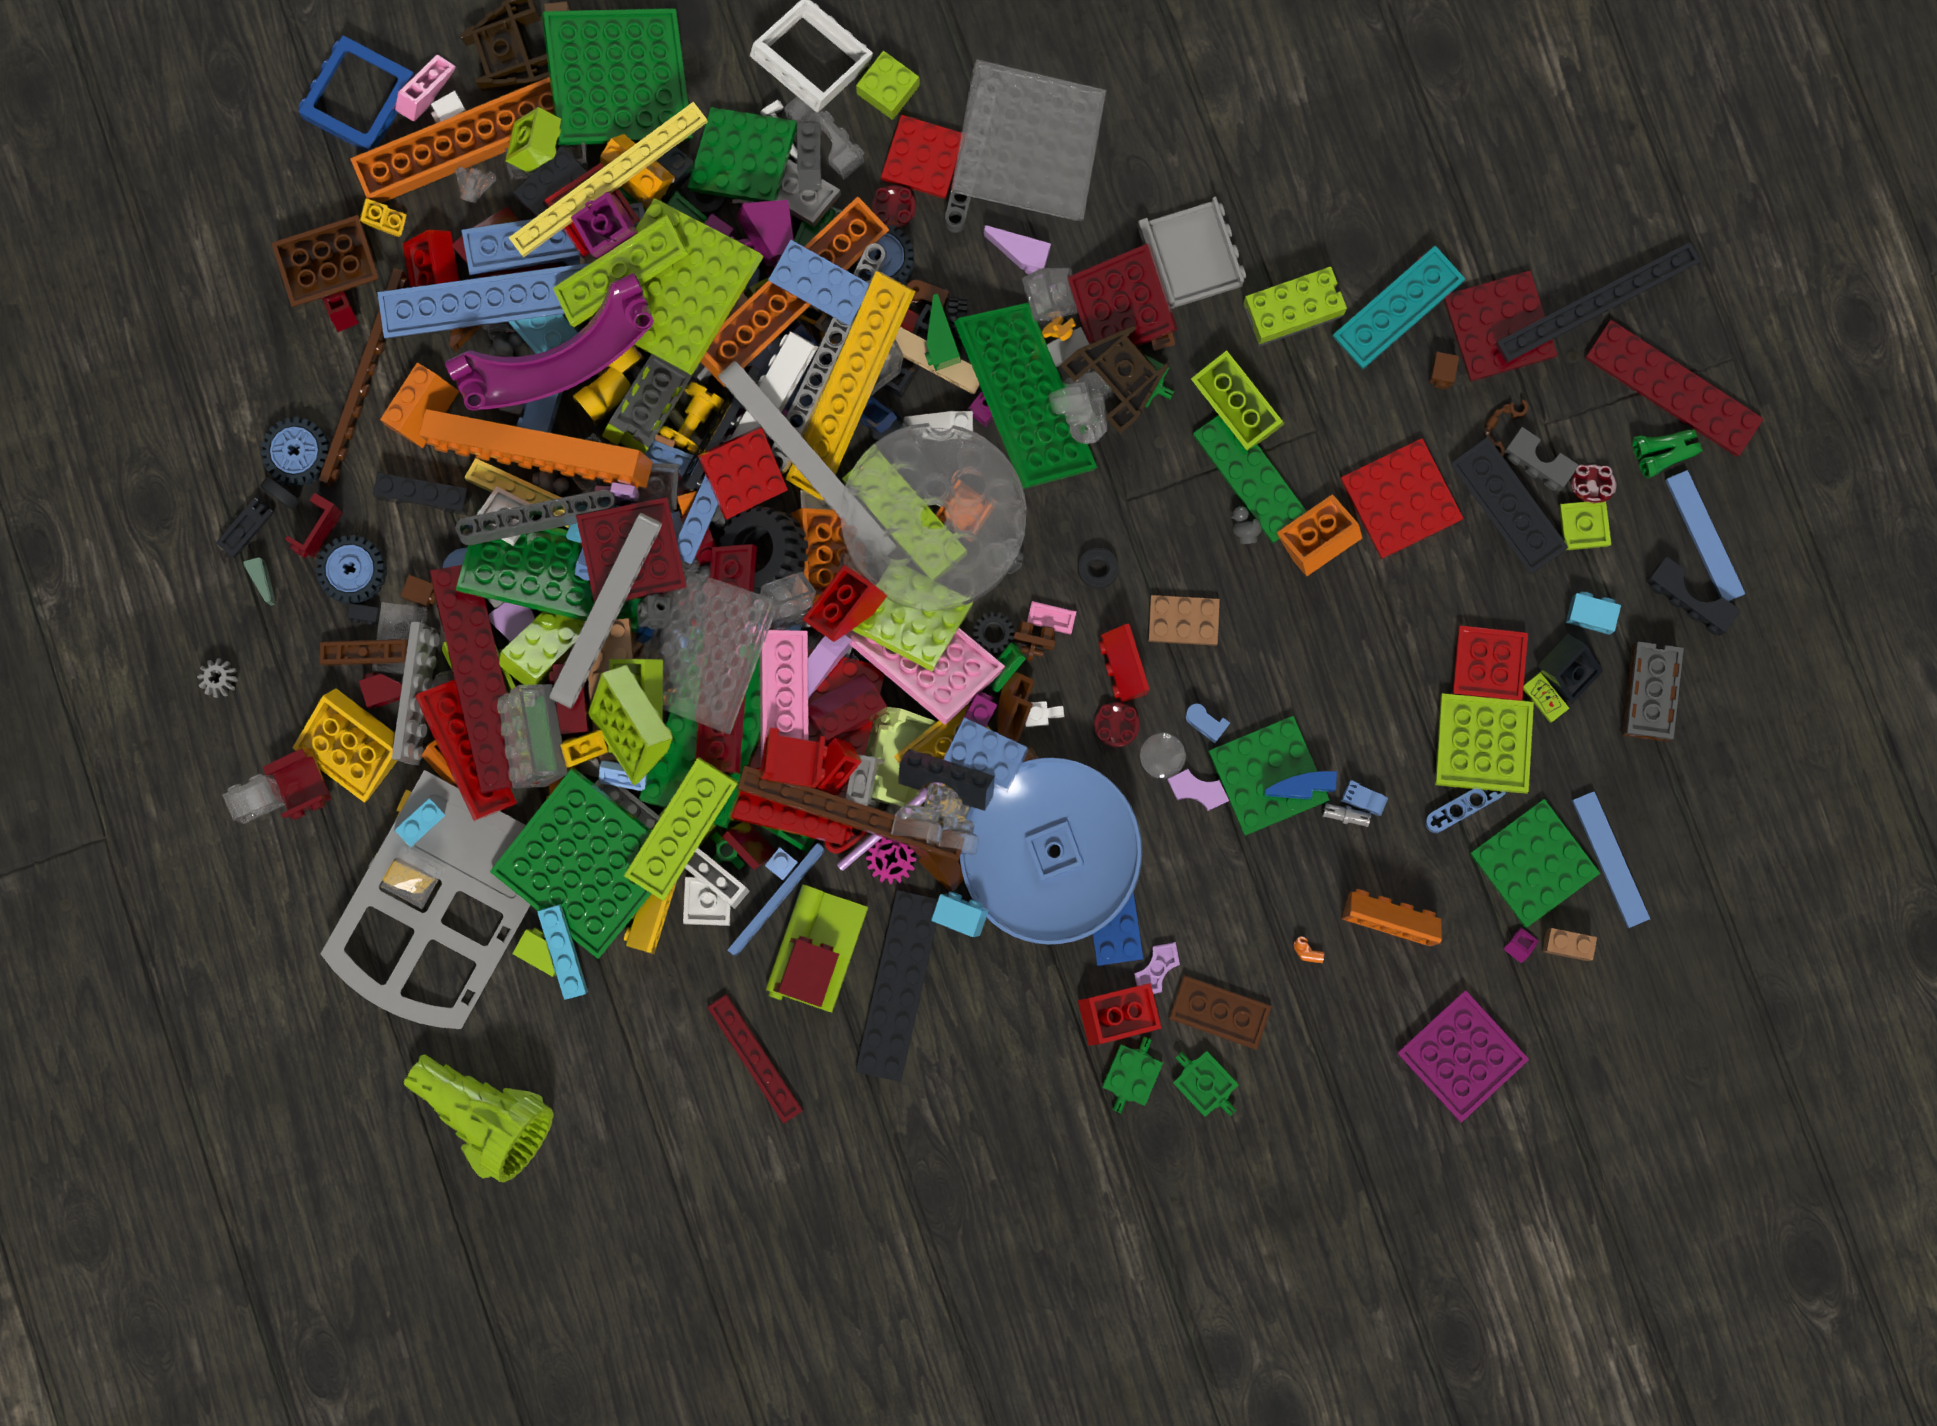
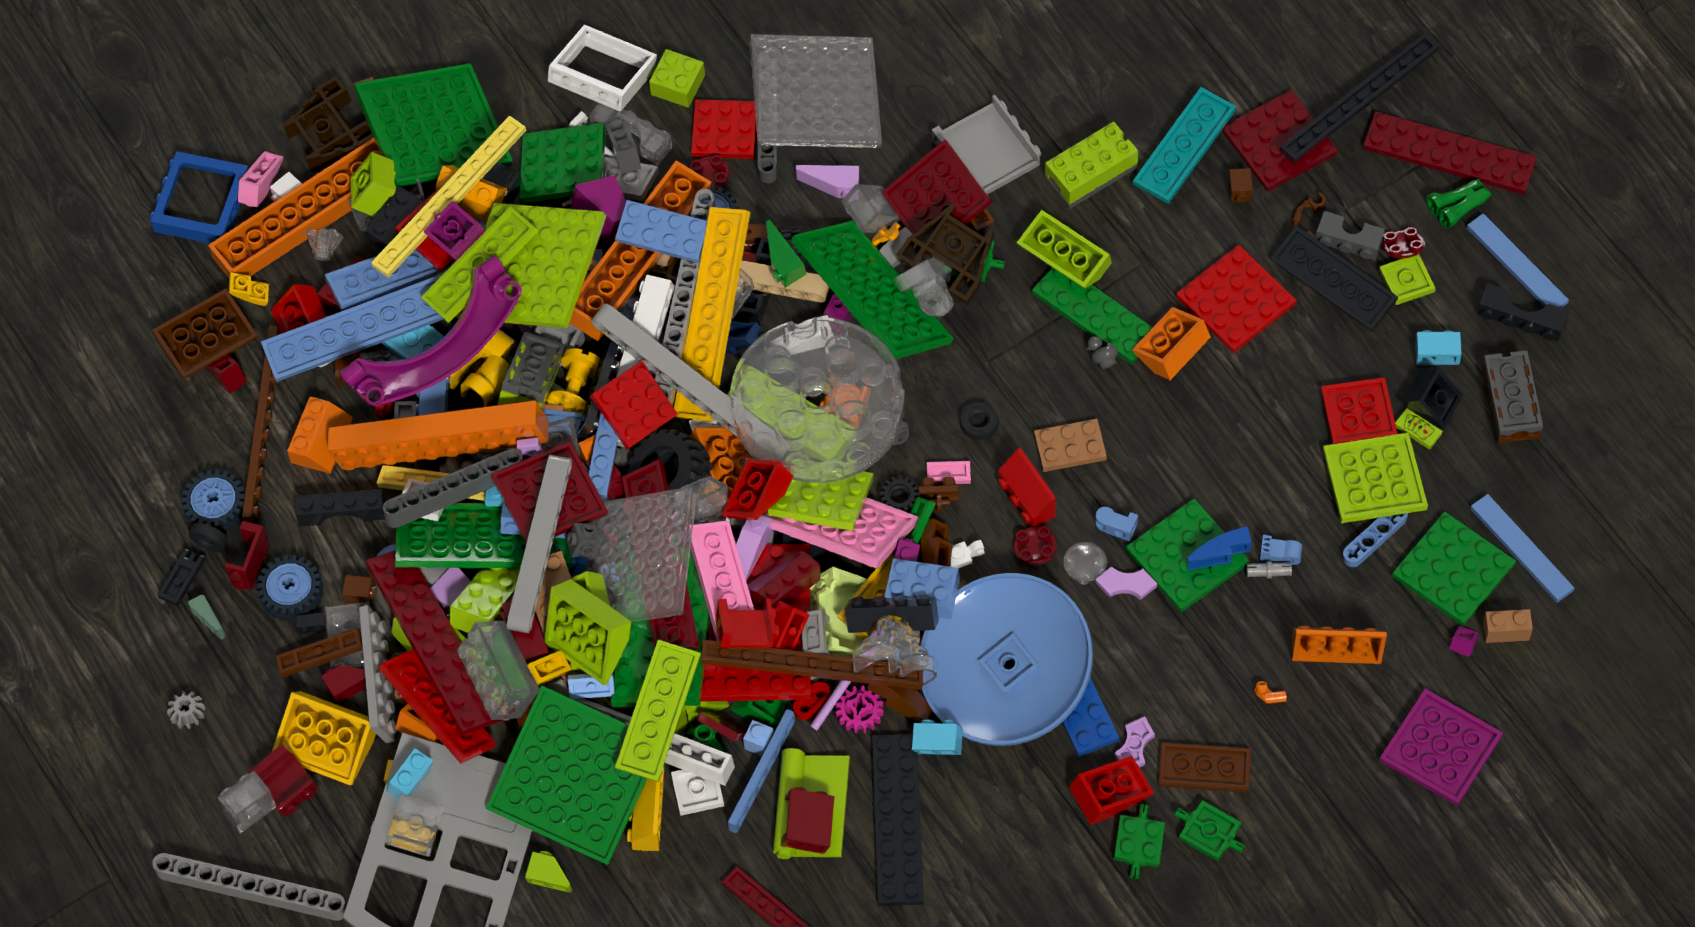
camera: 10 degrees left, 20 degrees down
medium azure plate [537,904,588,1000] -> none
none -> light grey beam [152,853,347,921]

